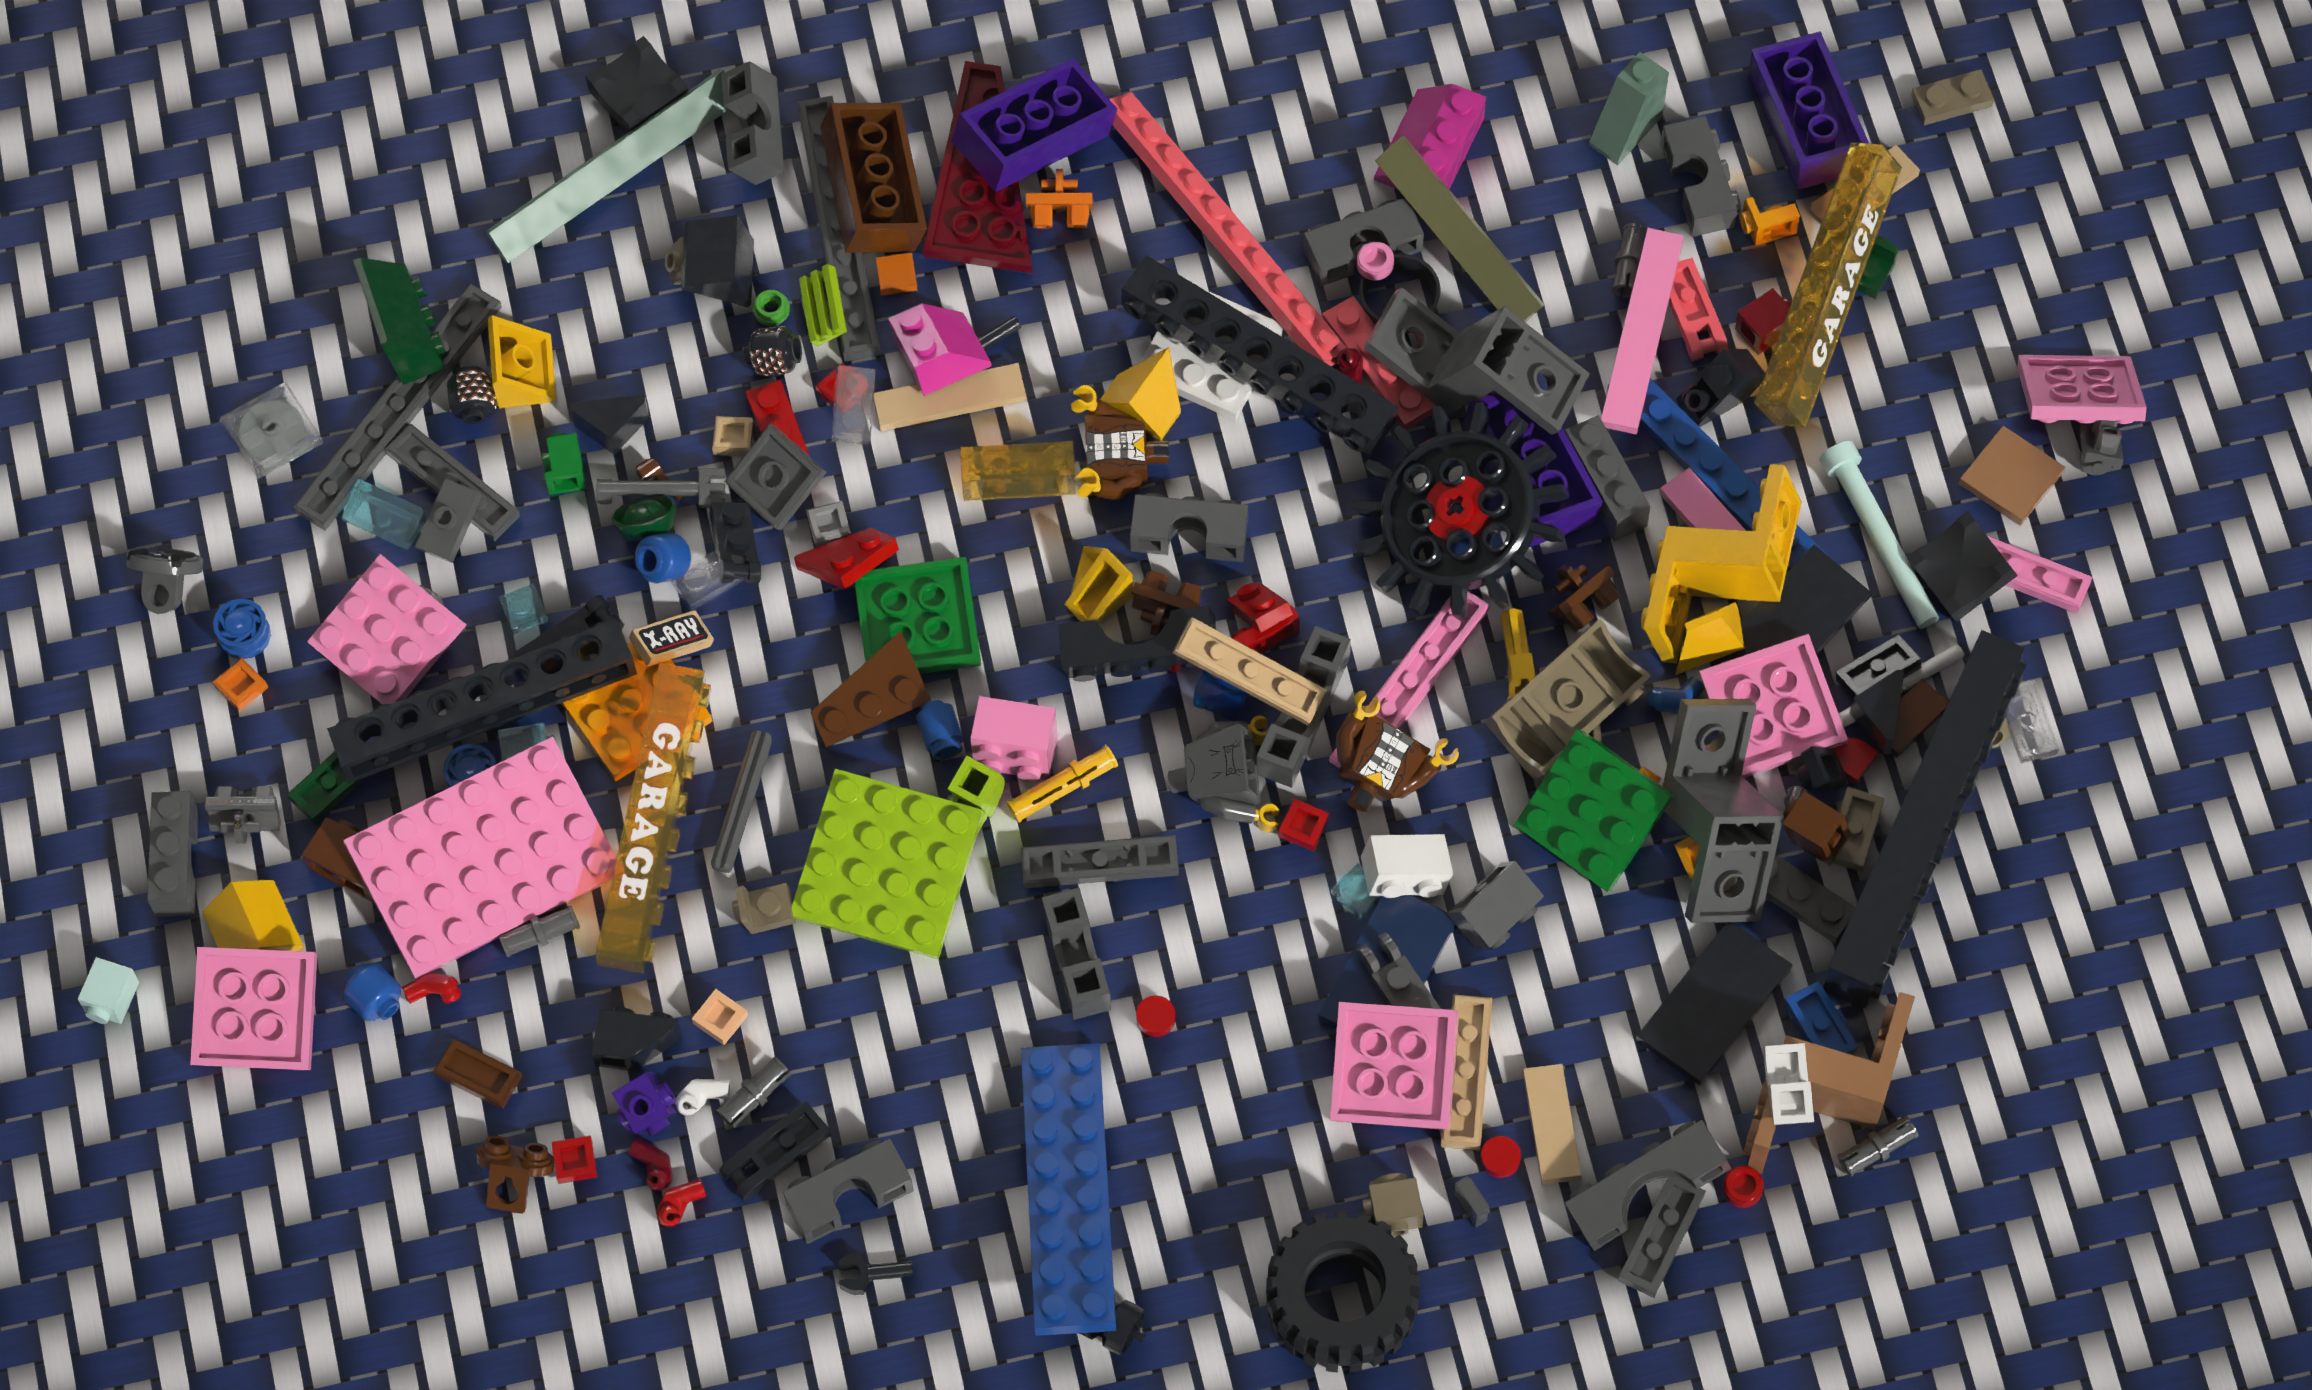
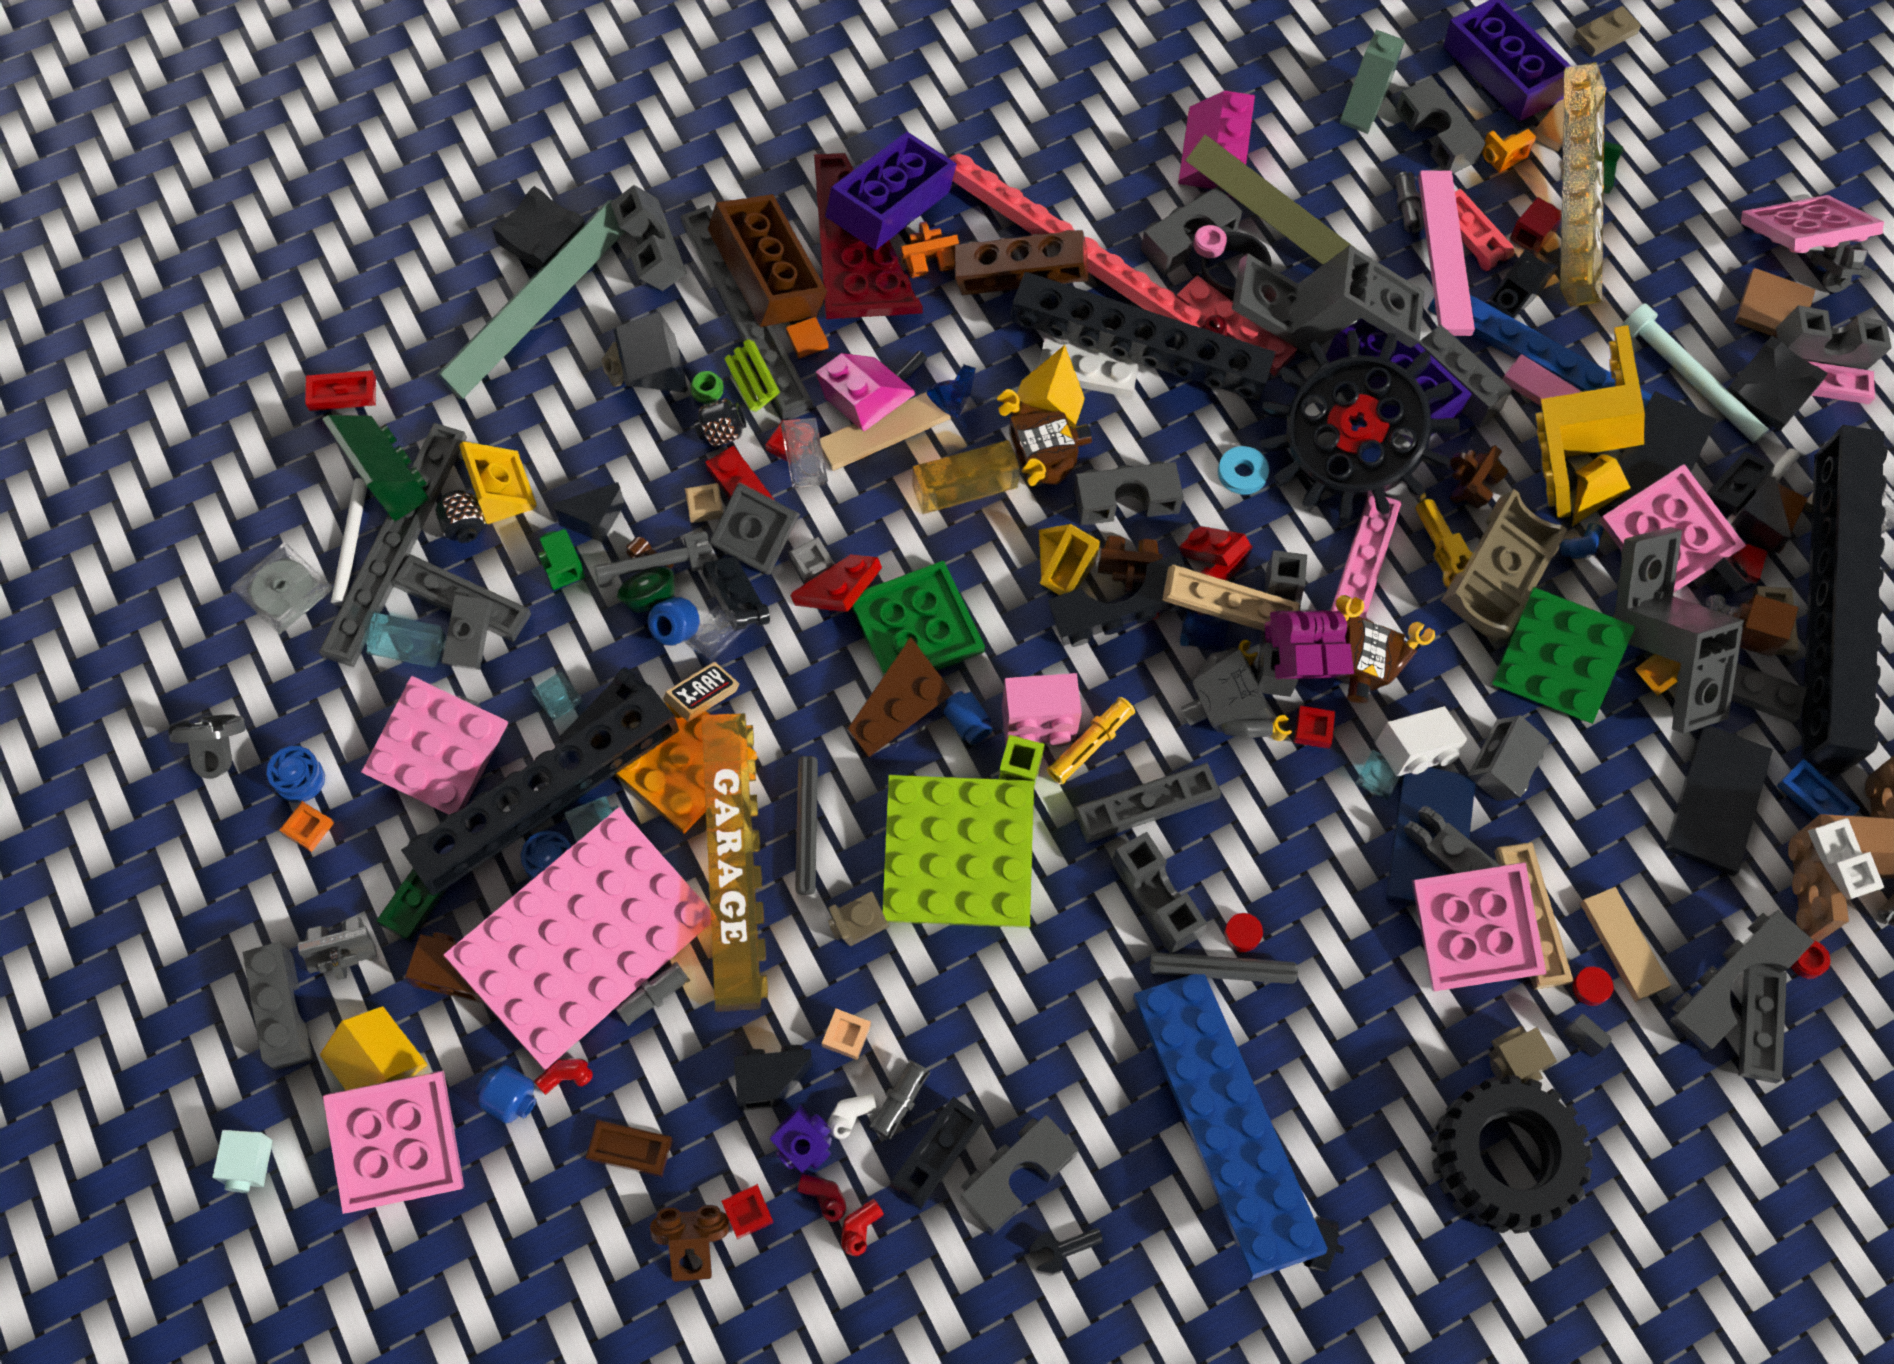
camera: 20 degrees left, 0 degrees up
none -> red plate [305,370,376,411]
none -> white bar [331,478,367,606]
none -> clear blue tile [927,364,976,418]
none -> reddish brown brick [955,230,1088,295]
none -> dark grey axle [1150,952,1298,984]
none -> medium azure piece [1218,446,1269,495]
none -> magenta hips [1264,610,1354,680]
none -> dark grey arch [1776,305,1891,370]

